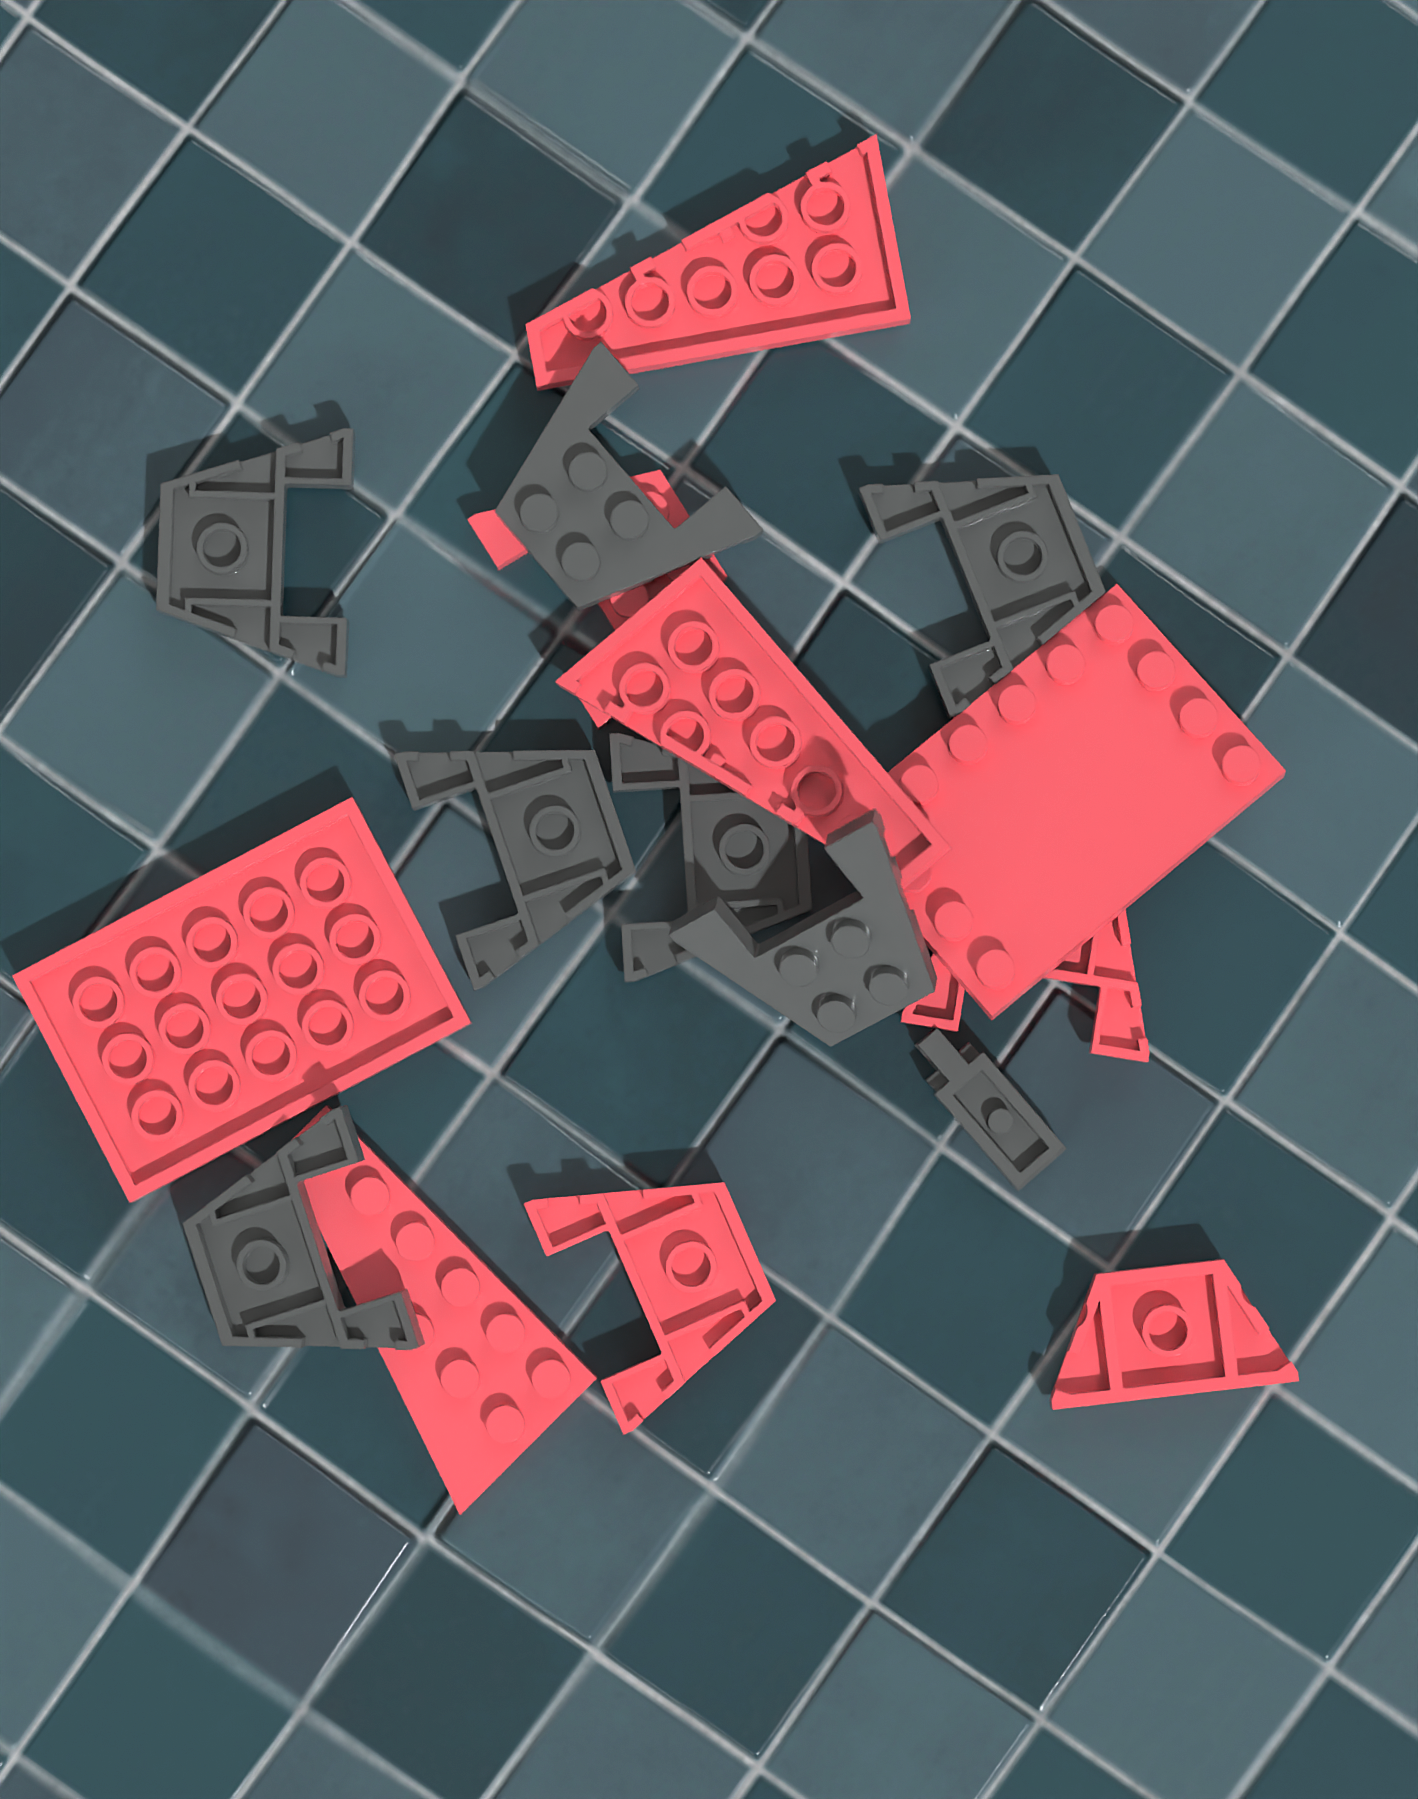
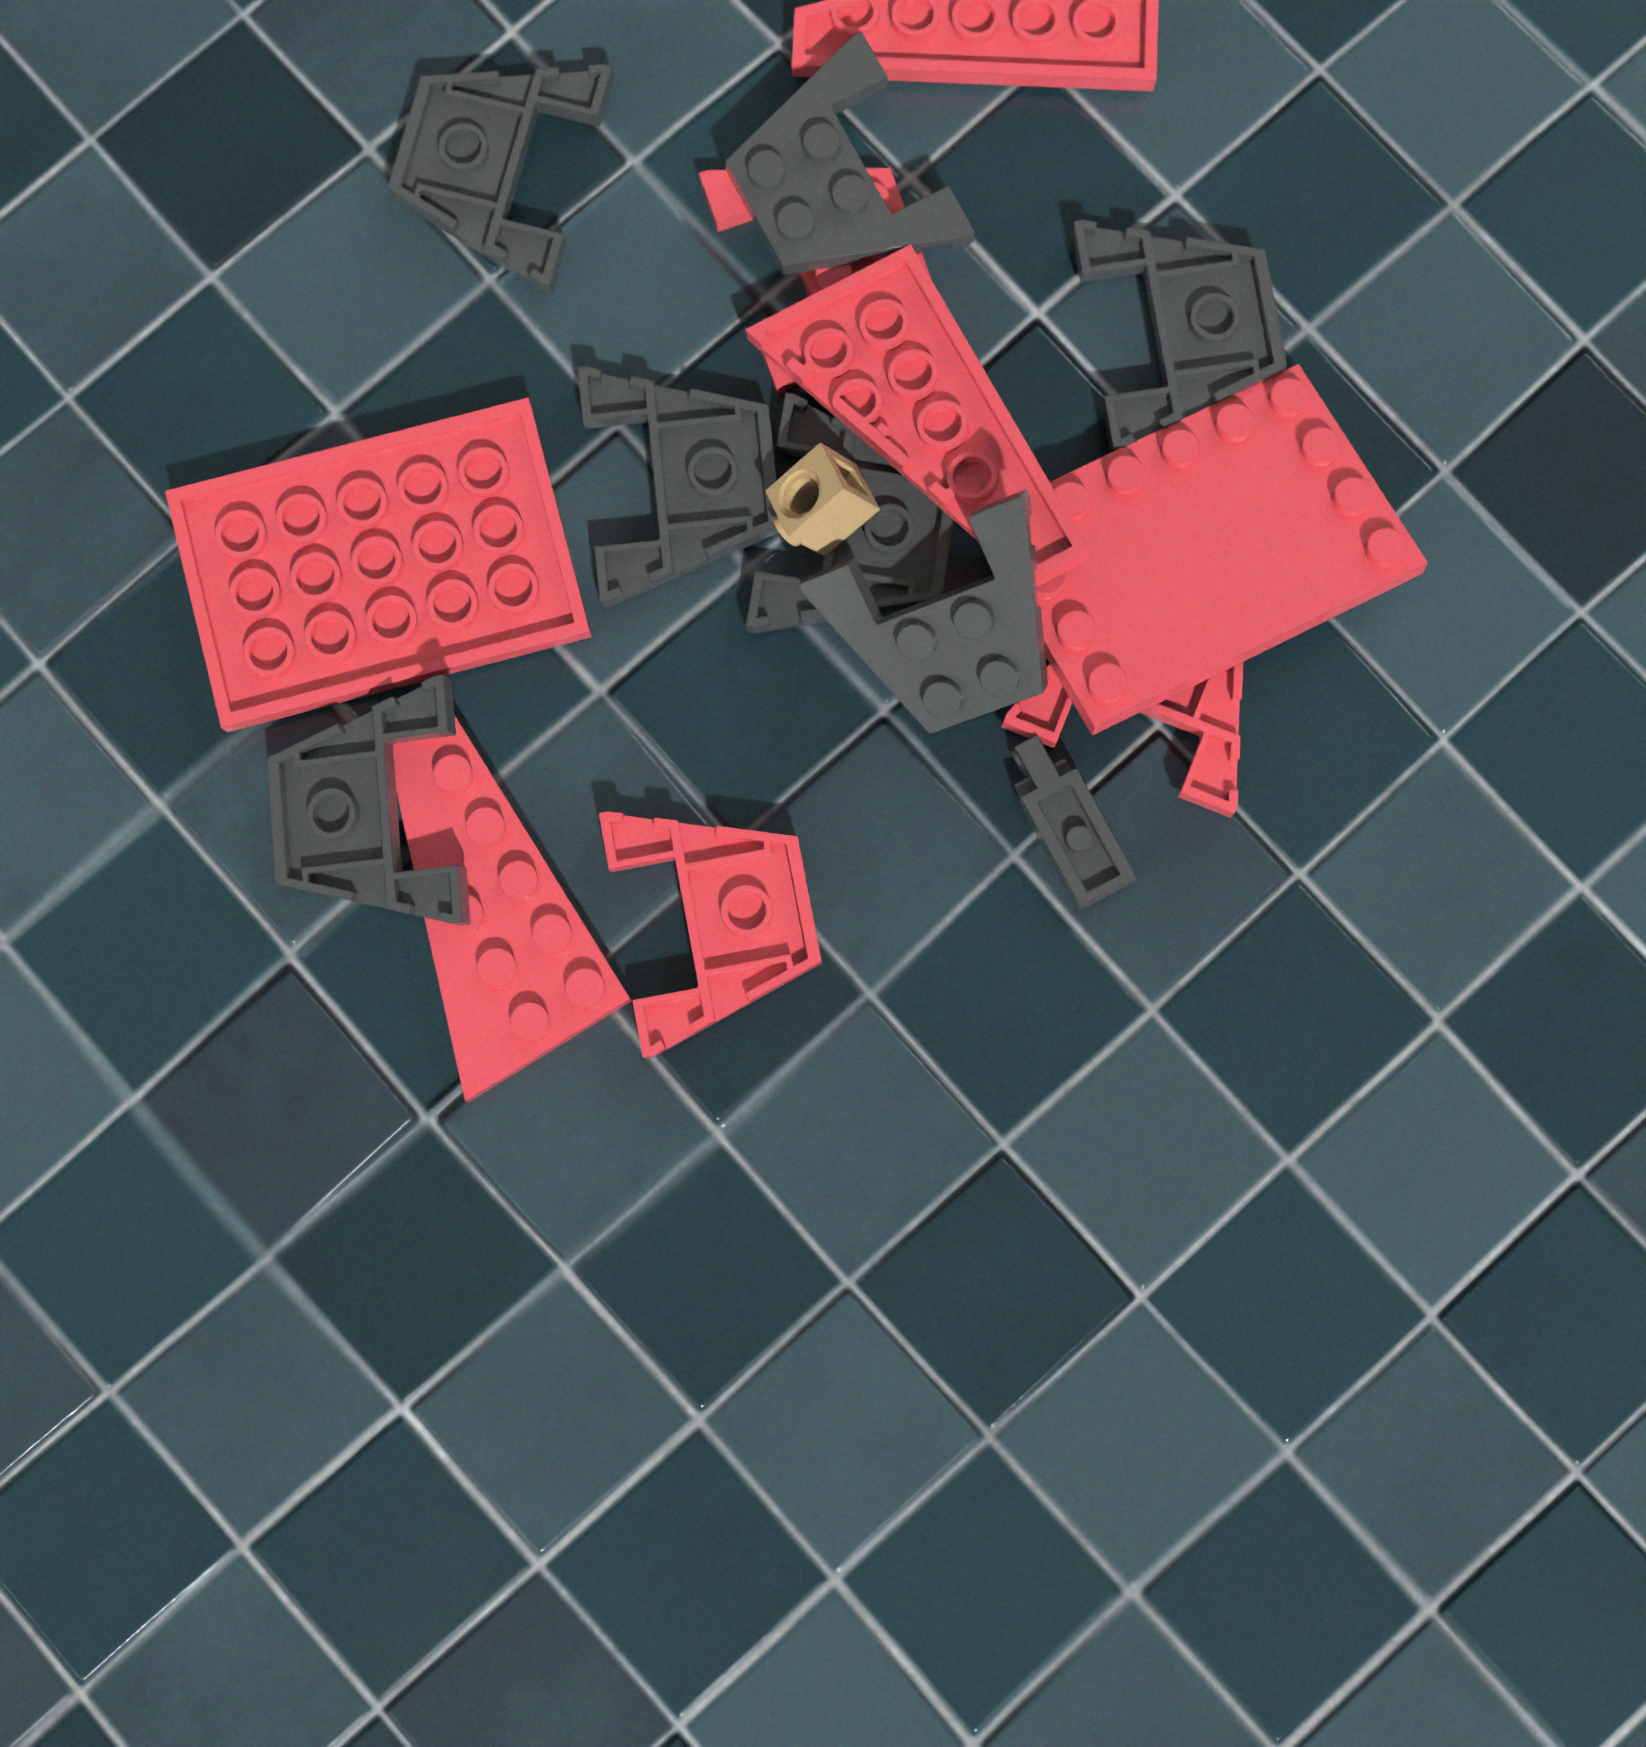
camera: 10 degrees right, 5 degrees down
coral wing [1049,1259,1299,1410] -> none
none -> tan brick [765,443,880,556]

